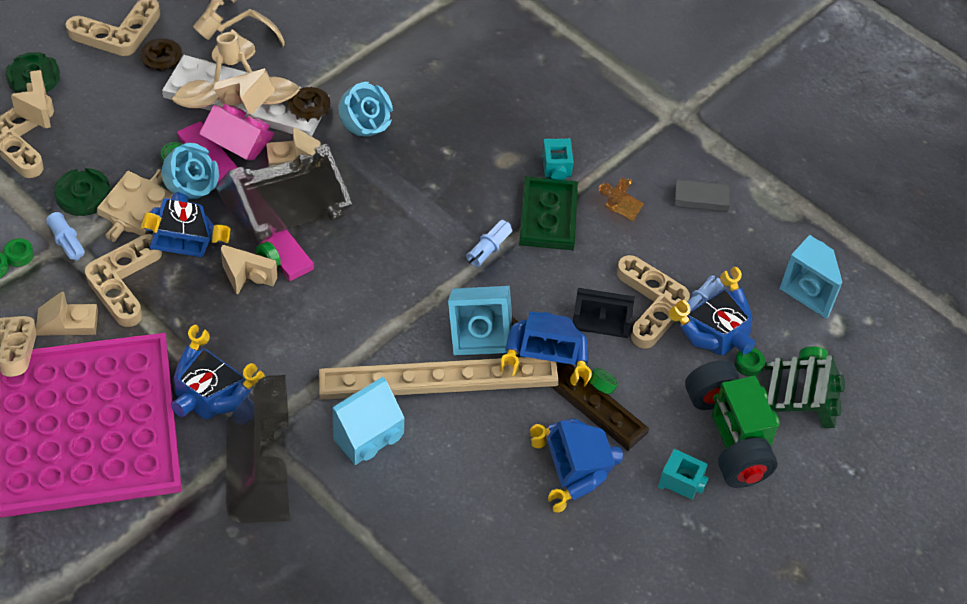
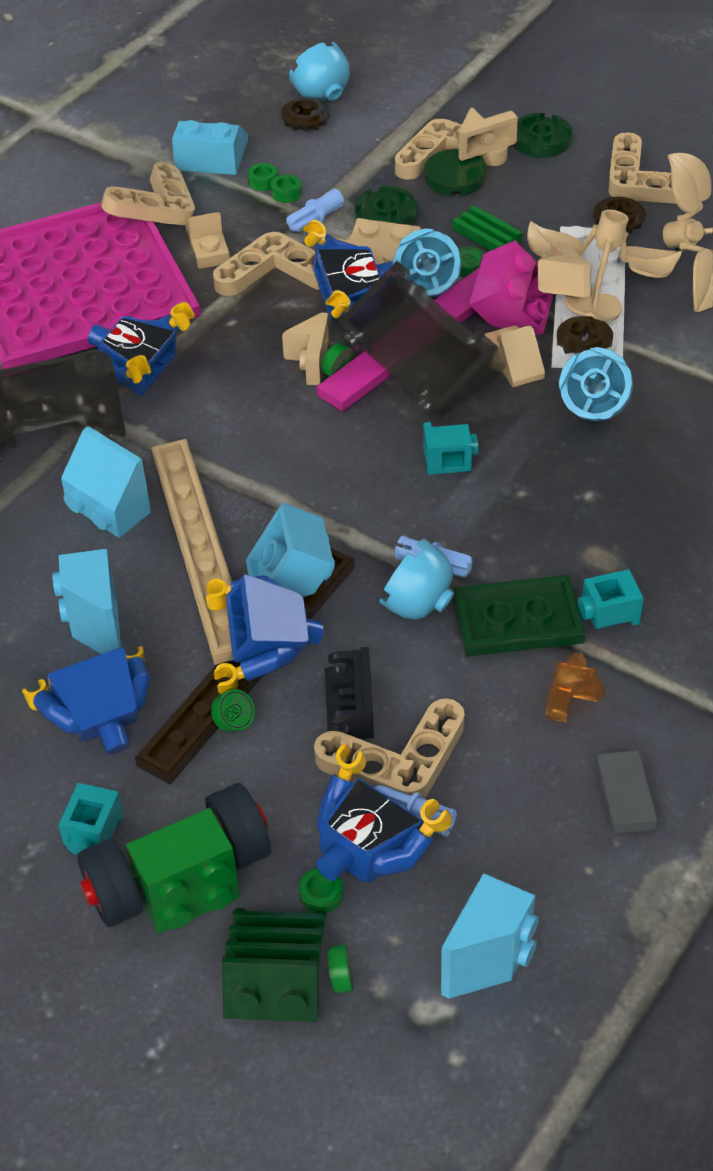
camera: 85 degrees right, 5 degrees down
none -> medium azure slope [52,549,121,654]
none -> medium azure cylinder [379,539,454,620]
none -> teal brick [423,422,478,475]
none -> dark green tile [424,149,487,195]
none -> green tile [452,205,522,251]

